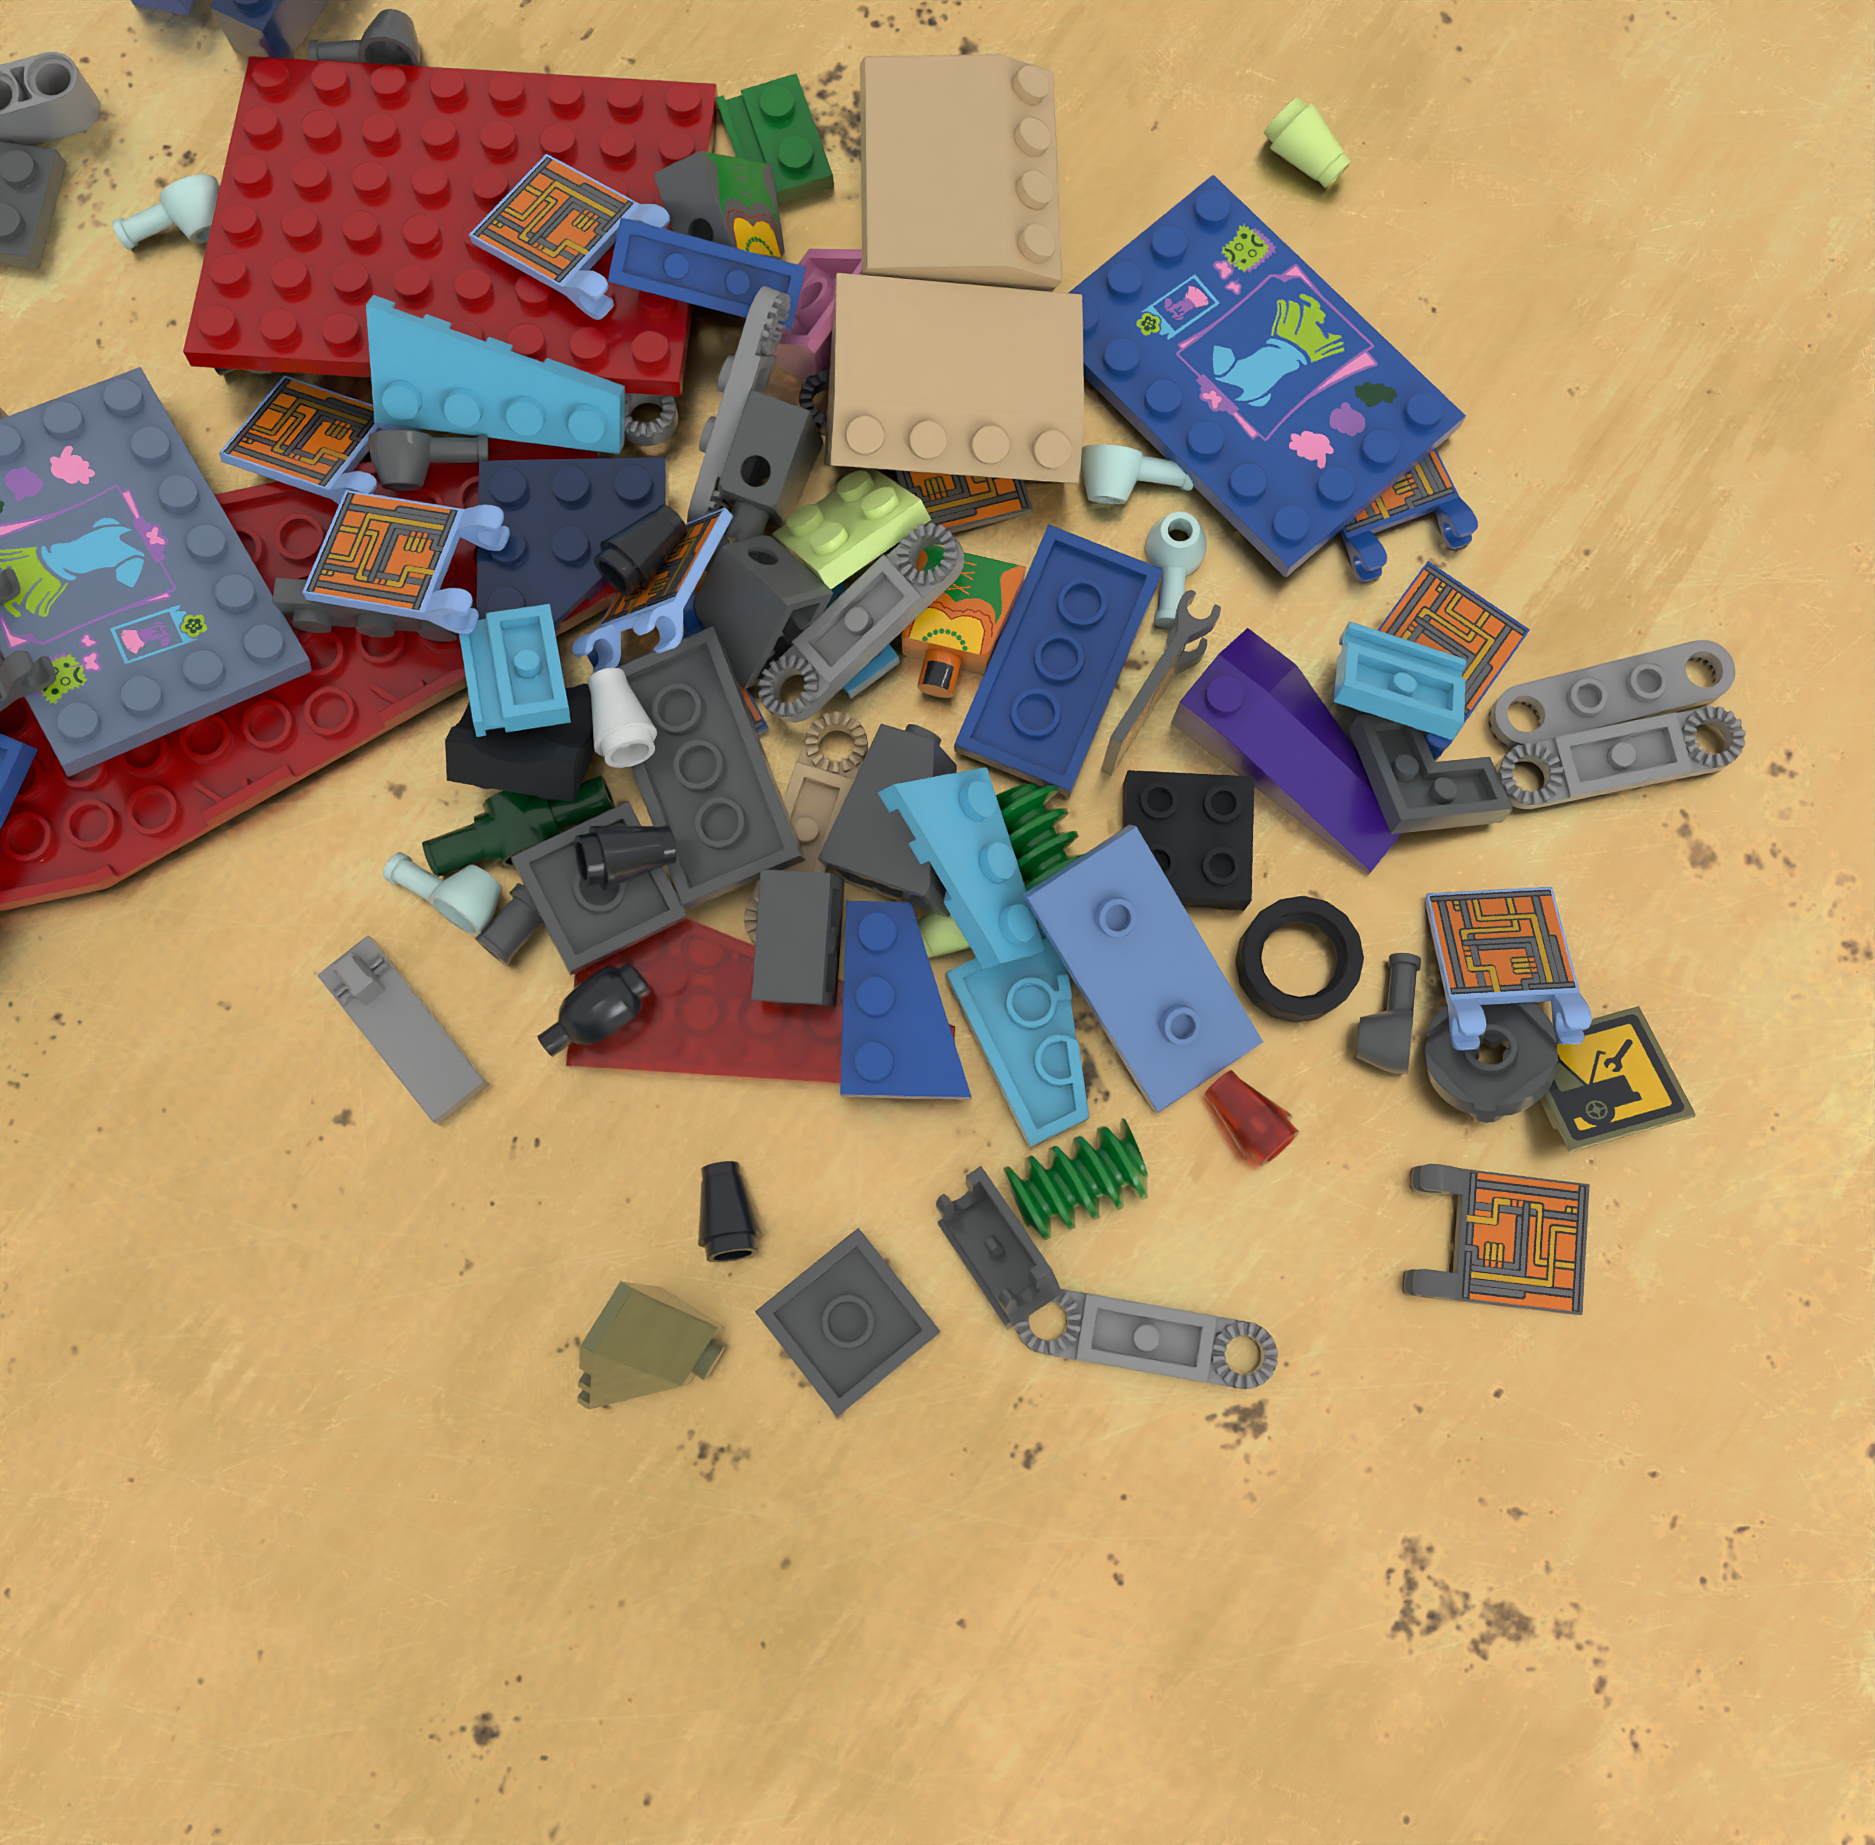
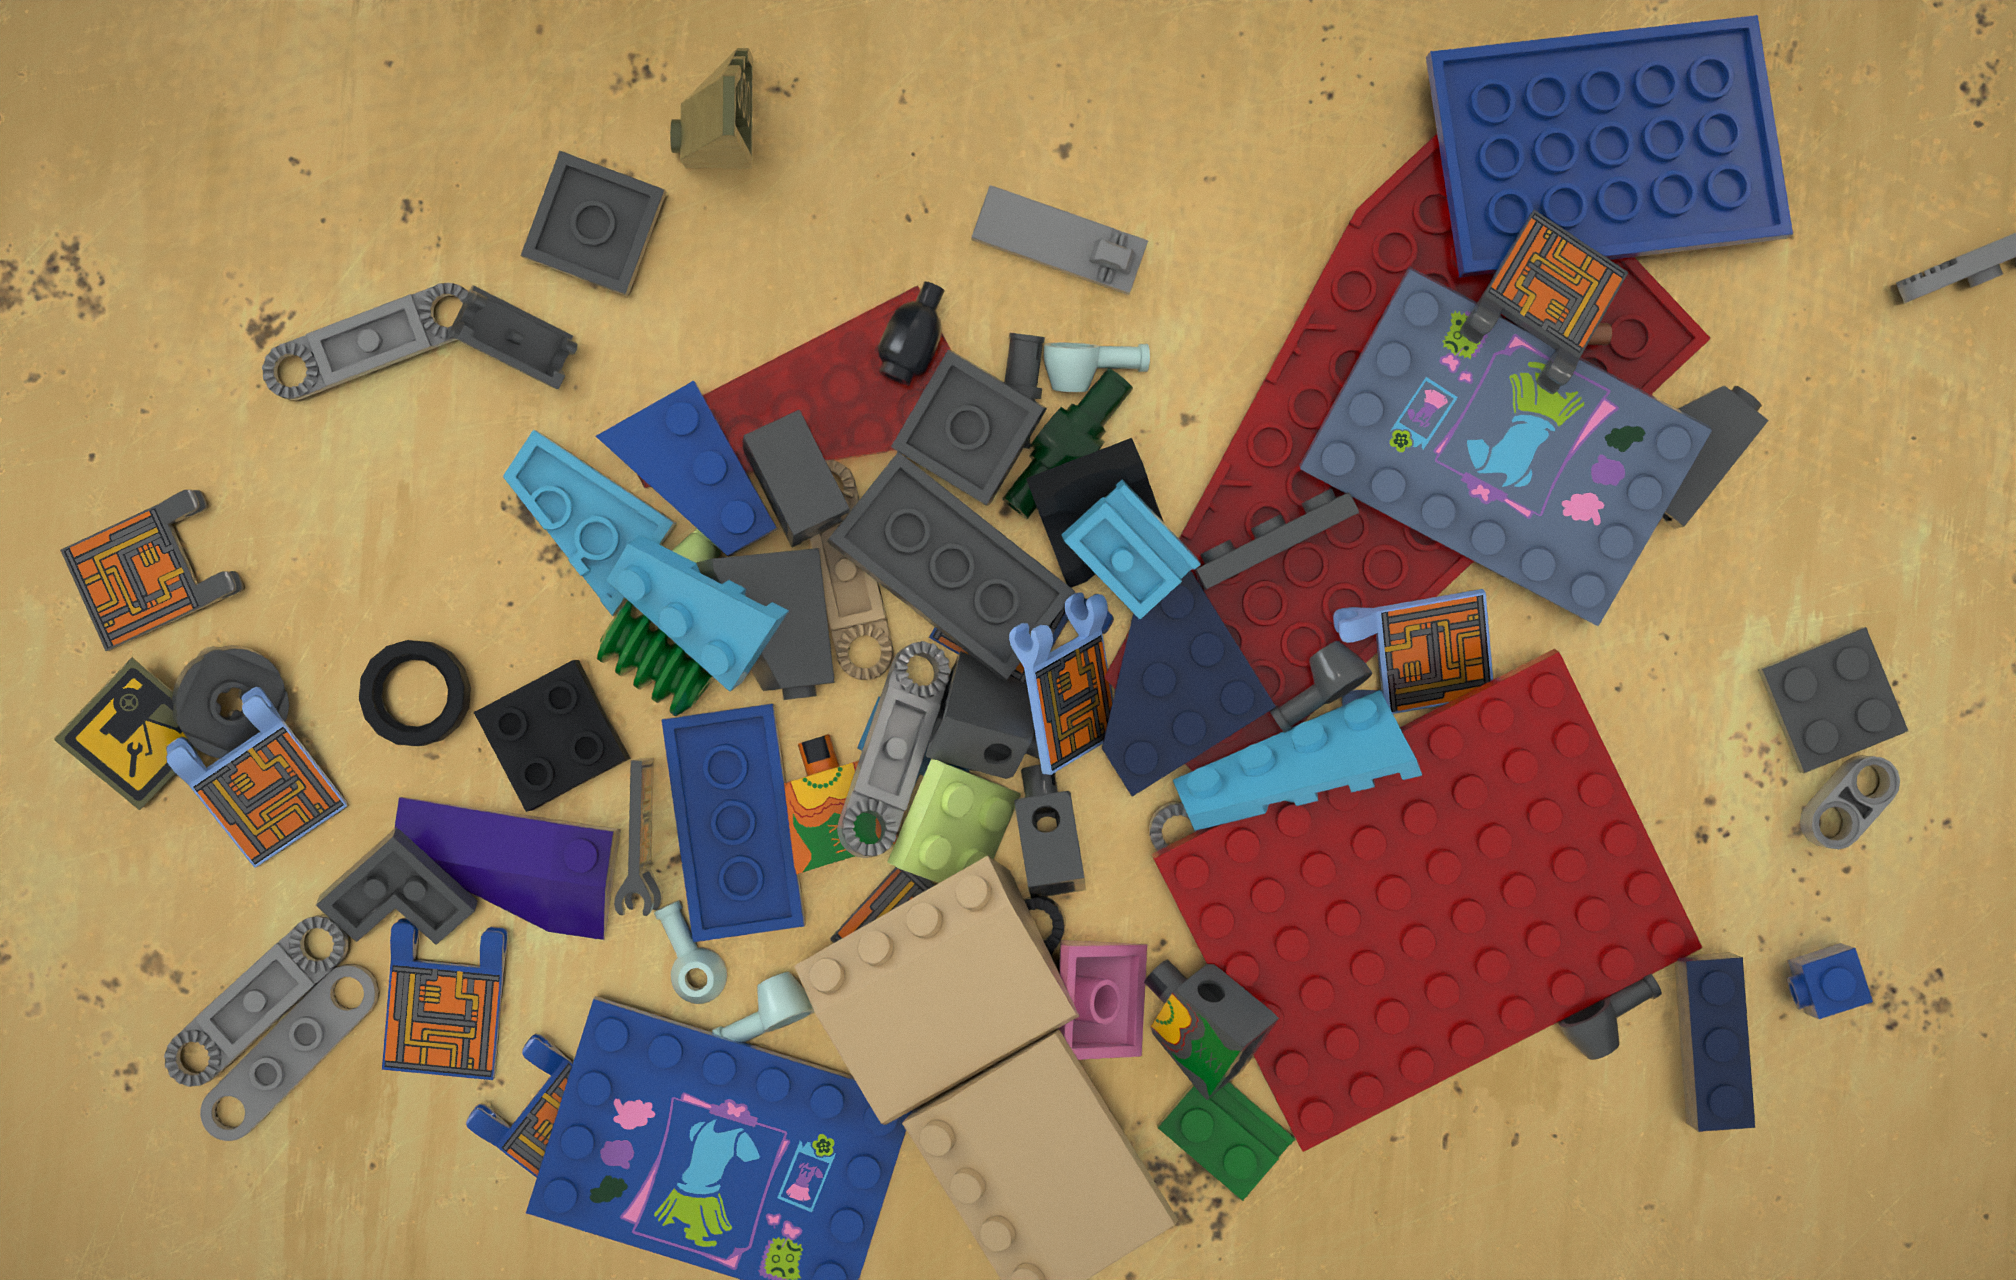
camera: 145 degrees right, 10 degrees up
light aqua bar [112,174,220,250] -> none
flag [302,490,510,634] -> none
flag [469,154,670,320] -> none
black cone [574,825,676,890] -> none
white cone [587,668,657,768] -> none
black cone [594,504,687,596] -> none
blue plate [608,217,806,330] -> none
light grey plate [687,286,791,523] -> none
black cone [698,1161,763,1262] -> none
green piece [1002,1118,1148,1240] -> none
medium blue plate [1022,825,1263,1113] -> none
clear red cone [1204,1070,1300,1167] -> none
medium azure plate [1334,621,1466,740] -> none
dark grey bar [1356,953,1421,1075] -> none

